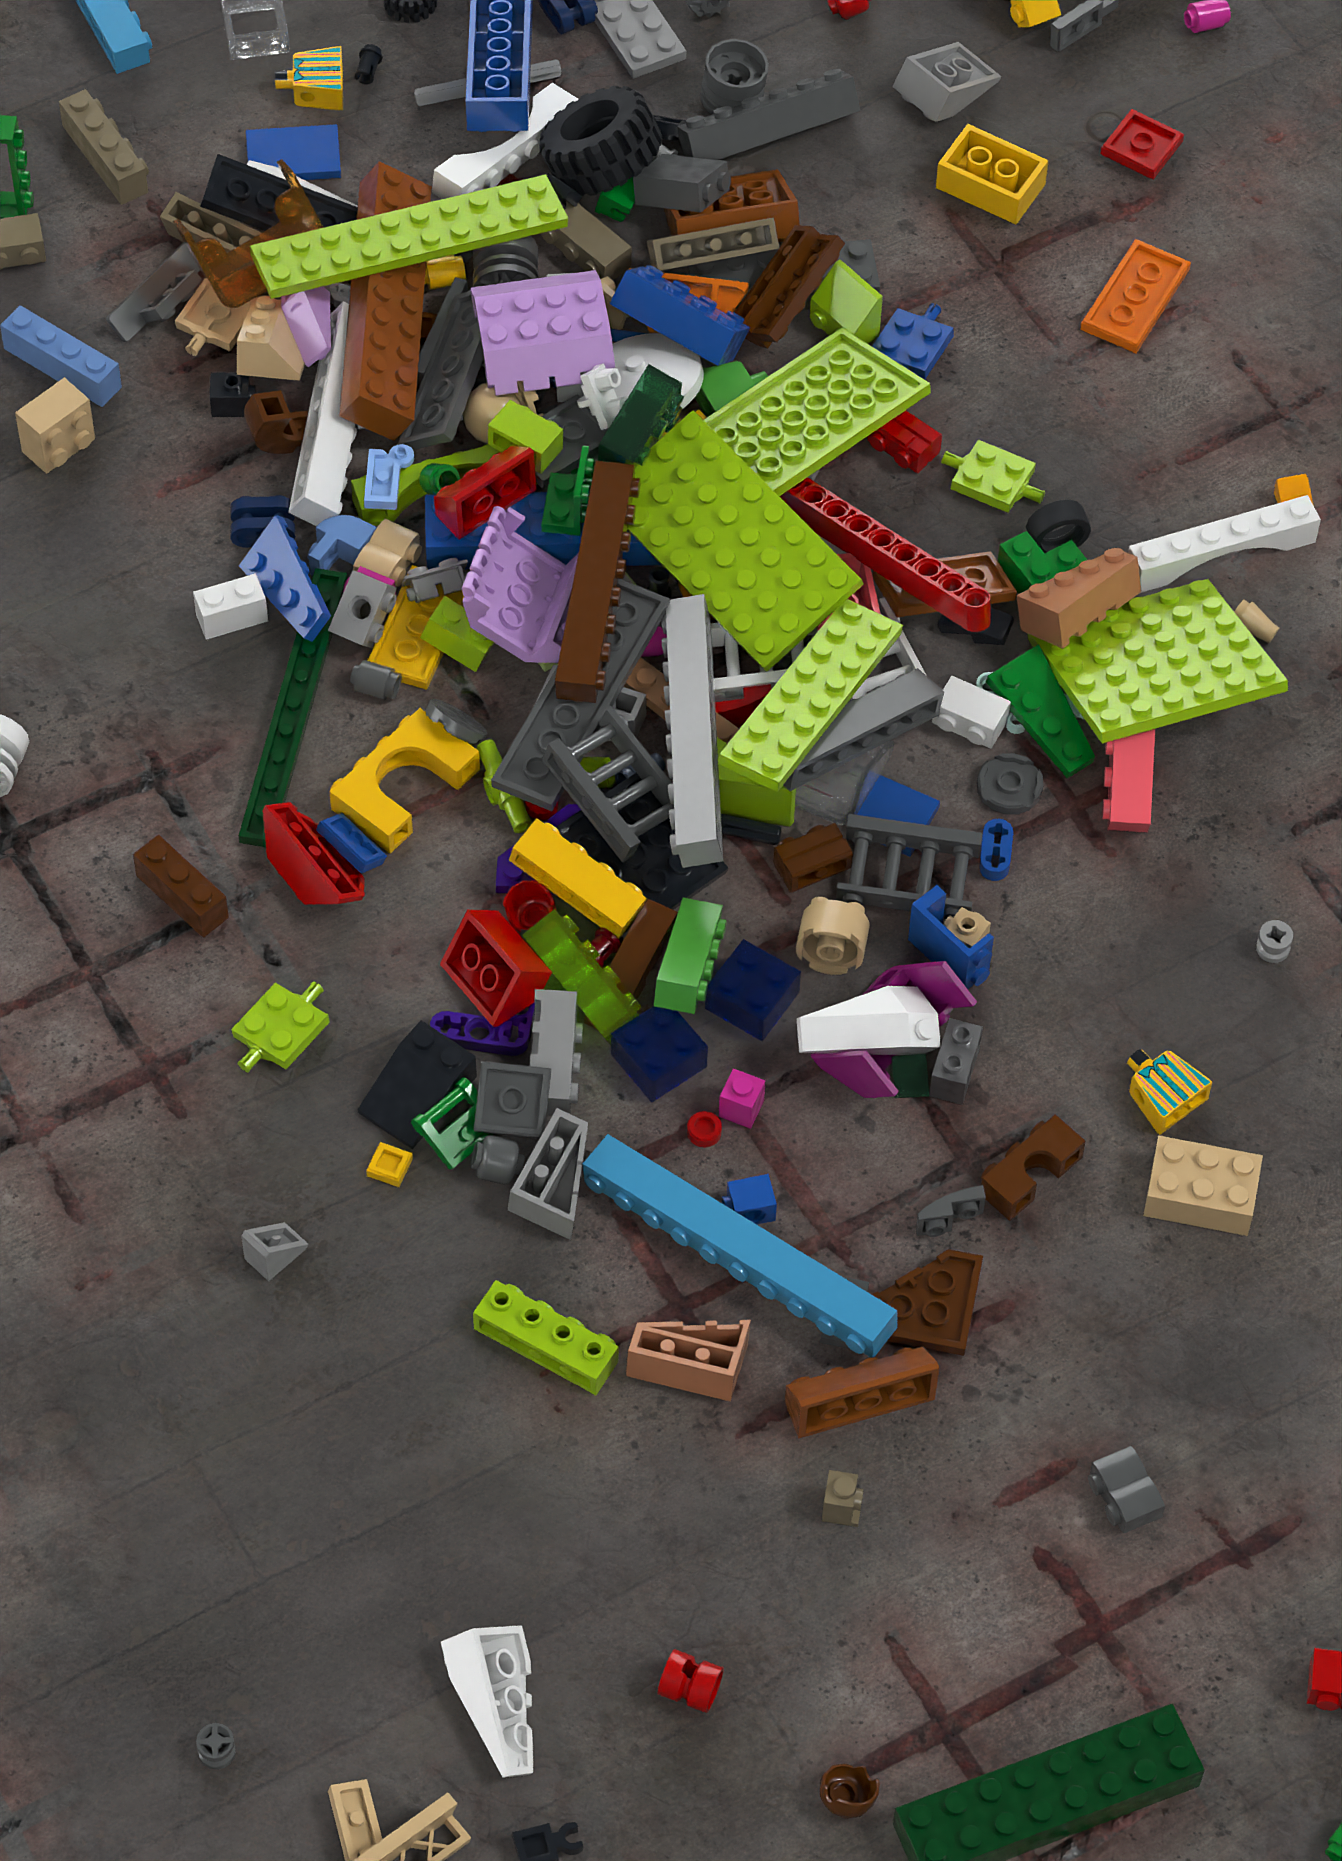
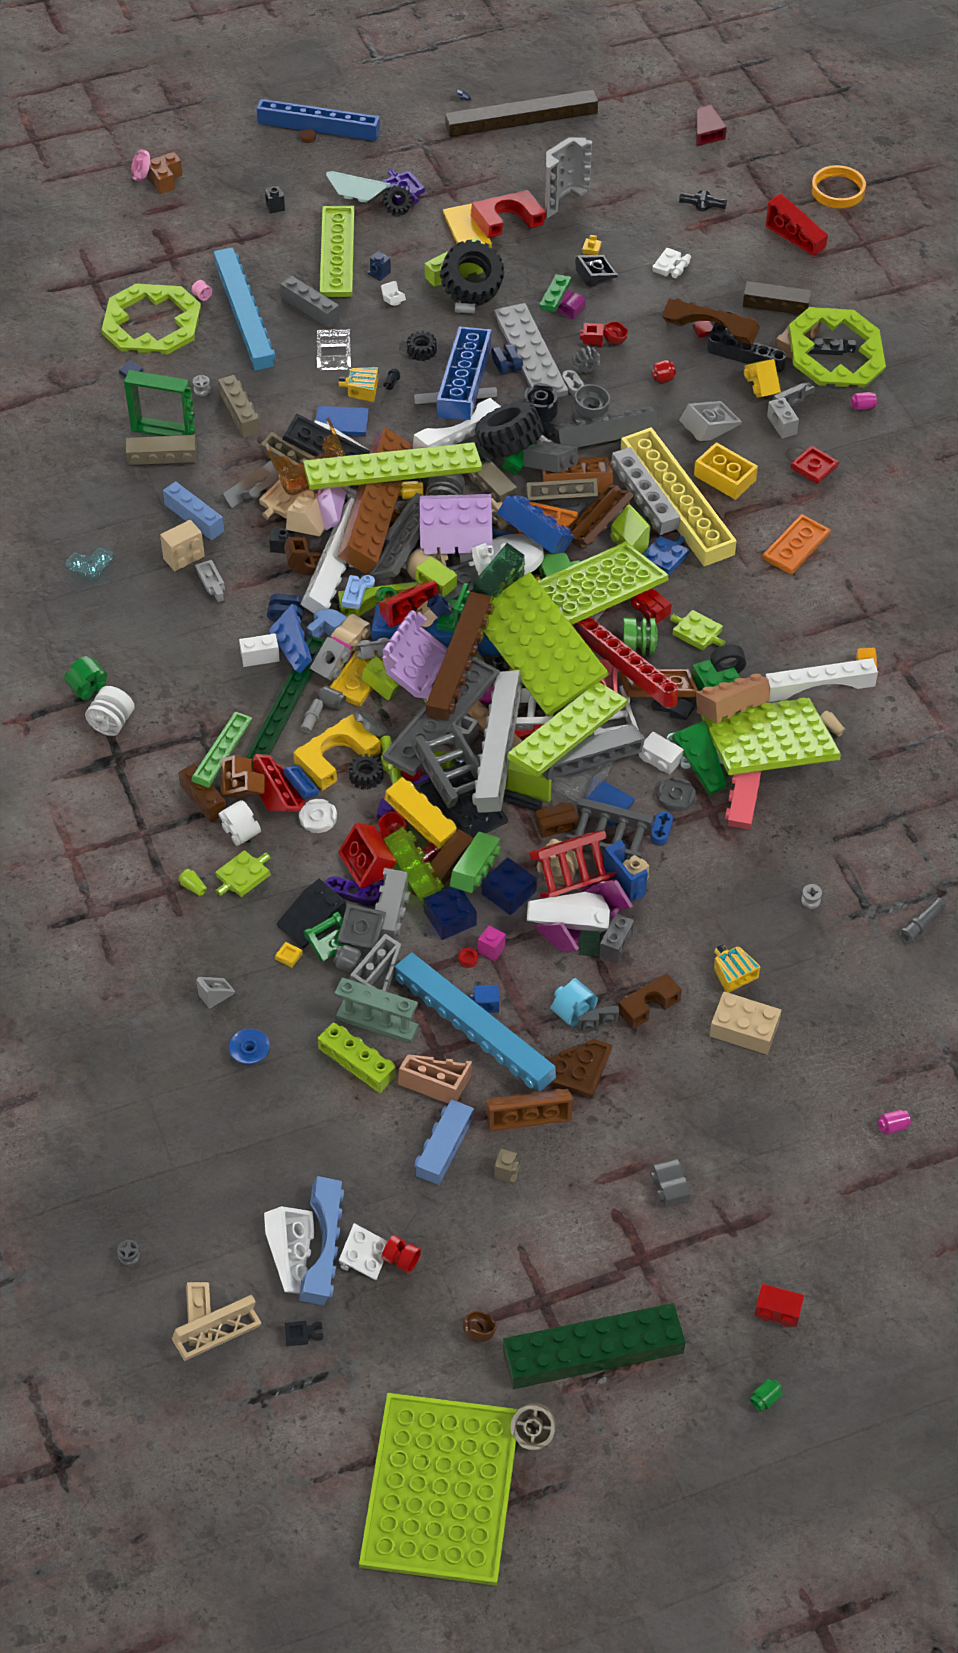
camera: 10 degrees right, 5 degrees down
none -> lime cone [178,869,207,897]
none -> bright green tile [192,712,252,788]
none -> light grey wheel [193,375,210,397]
none -> light grey hinge [195,560,225,602]
none -> white brick [218,800,261,846]
none -> dark orange brick [221,755,265,799]
none -> blue dish [229,1029,270,1065]
none -> white tile [299,799,337,833]
none -> medium blue arch [299,1176,344,1306]
none -> light grey axle [300,699,323,734]
none -> sand green fence [334,977,419,1044]
none -> white hinge [338,1223,388,1280]
none -> black tyre [349,754,383,790]
none -> medium blue brick [414,1099,474,1185]
none -> dark blue leg [416,593,452,627]
none -> black brick [524,383,558,422]
none -> red fence [529,830,616,898]
none -> medium azure brick [550,978,598,1027]
none -> light grey beam [562,370,584,397]
none -> light grey brick [610,447,680,535]
none -> light yellow brick [621,427,737,567]
none -> bright green wheel [622,618,658,656]
none -> light grey brick [767,397,799,438]

